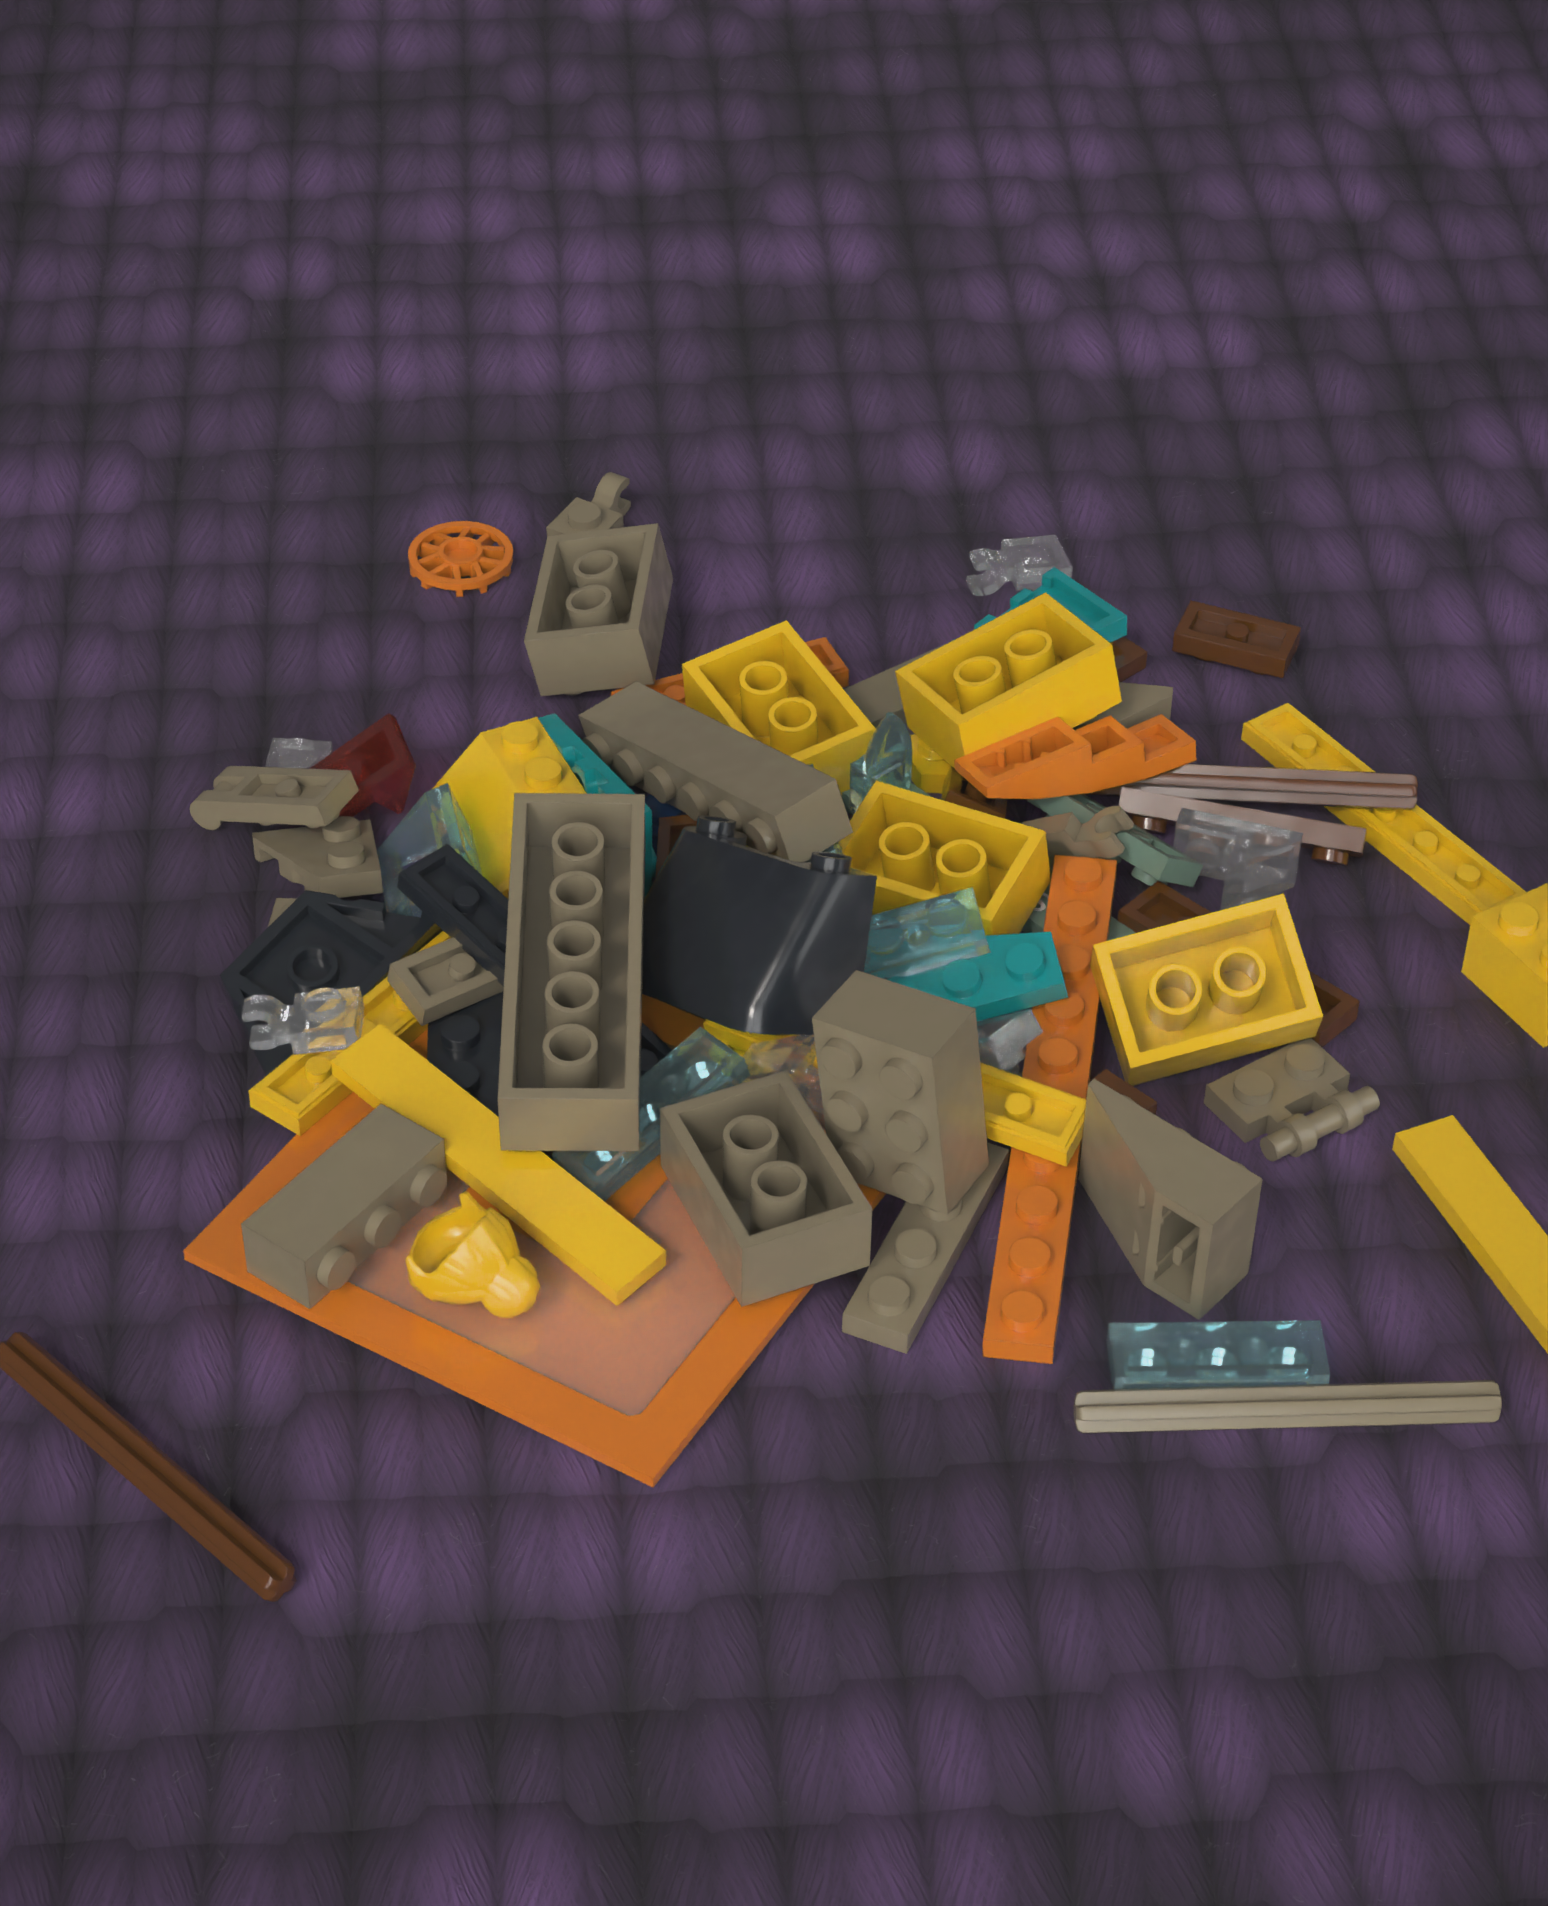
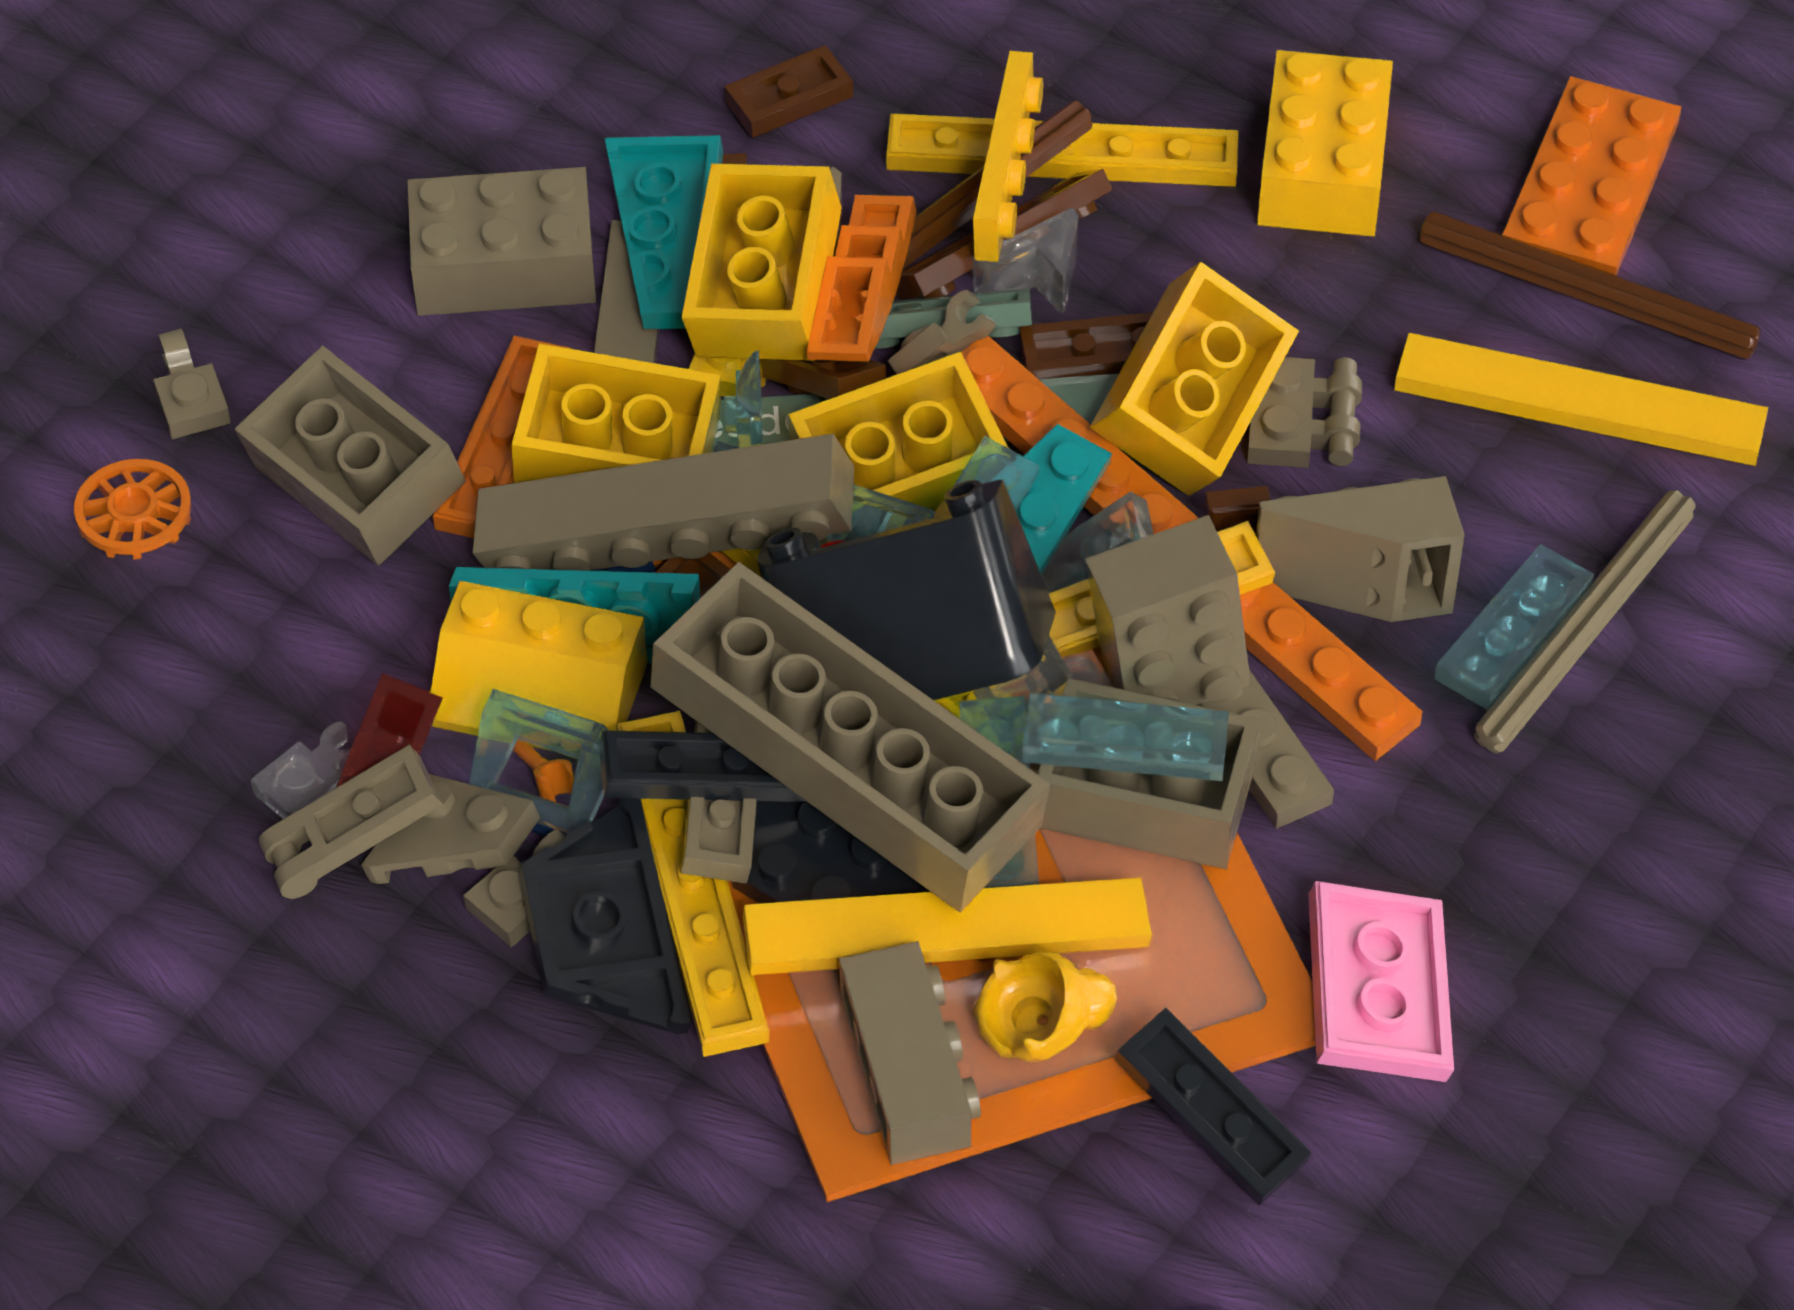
camera: 50 degrees left, 10 degrees up
clear plate [242,986,365,1055] -> none
clear plate [966,534,1073,596] -> none
none -> dark tan brick [408,167,596,316]
none -> yellow plate [973,51,1043,262]
none -> clear light blue plate [1022,693,1229,781]
none -> black plate [1114,1007,1312,1206]
none -> bright pink tile [1308,881,1454,1082]

